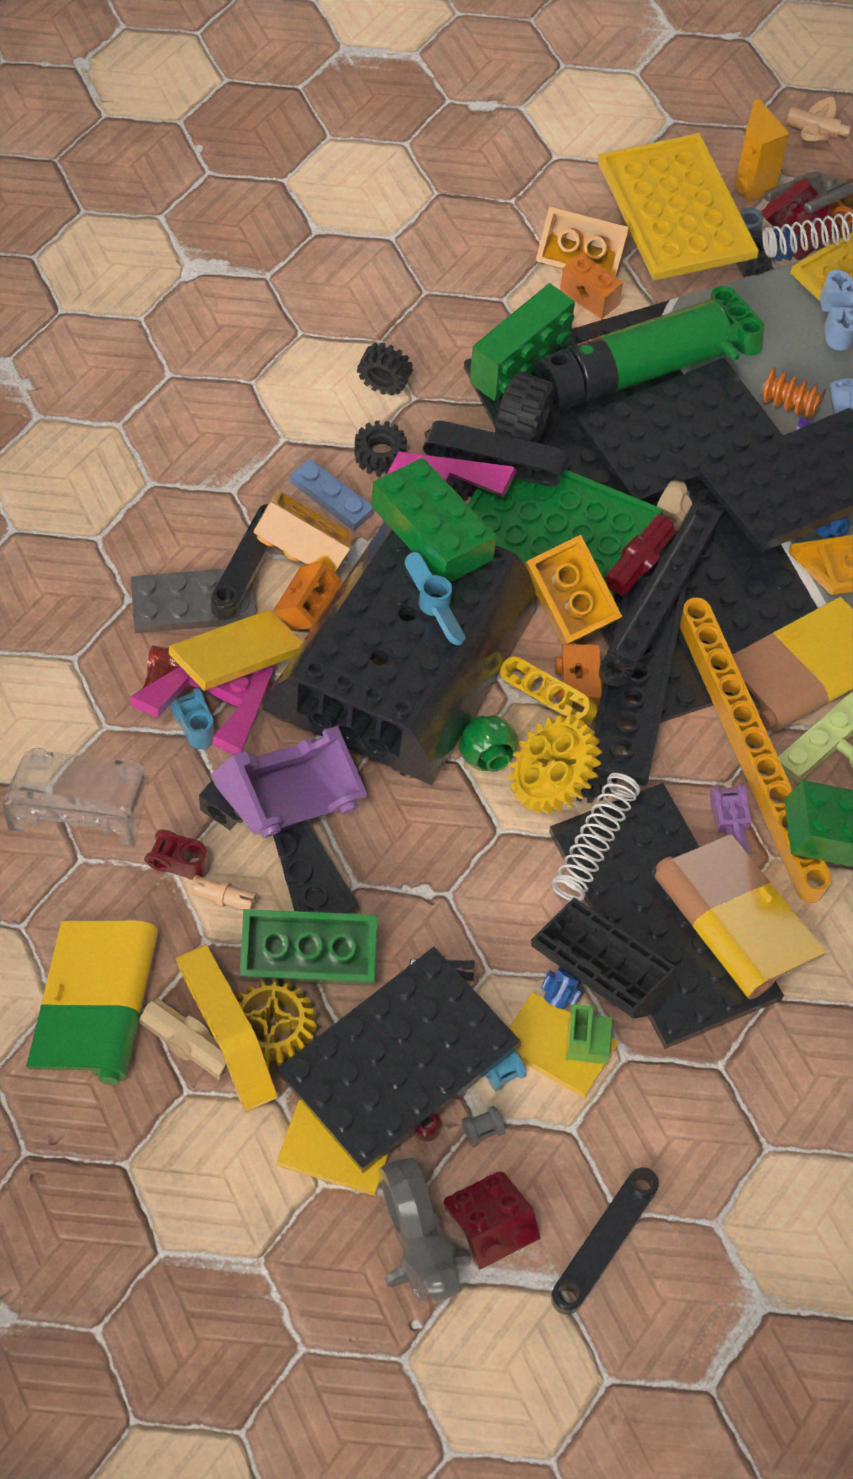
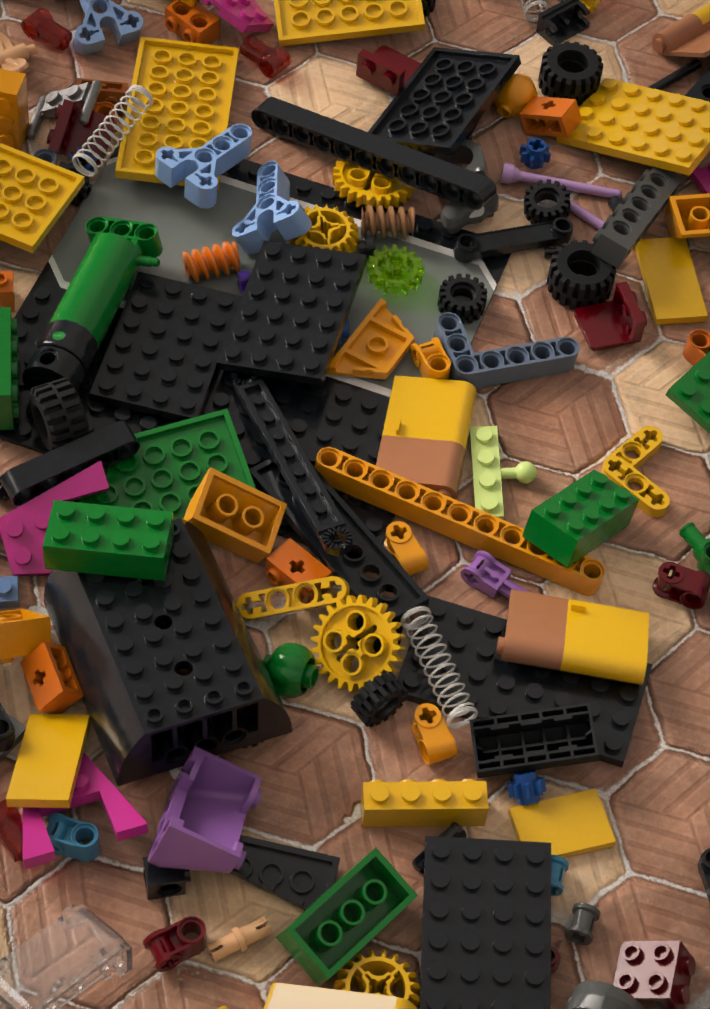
camera: 50 degrees left, 5 degrees down
dark azure piece [405,552,465,645] -> none
bright green piece [566,1004,612,1064] -> none
dark red piece [604,514,676,596] -> none
tan rock [657,481,692,531] -> none
none -> black tyre [351,672,408,727]
none -> yellow brick [360,779,489,827]
none -> light orange piece [384,521,429,576]
none -> light orange piece [411,703,457,766]

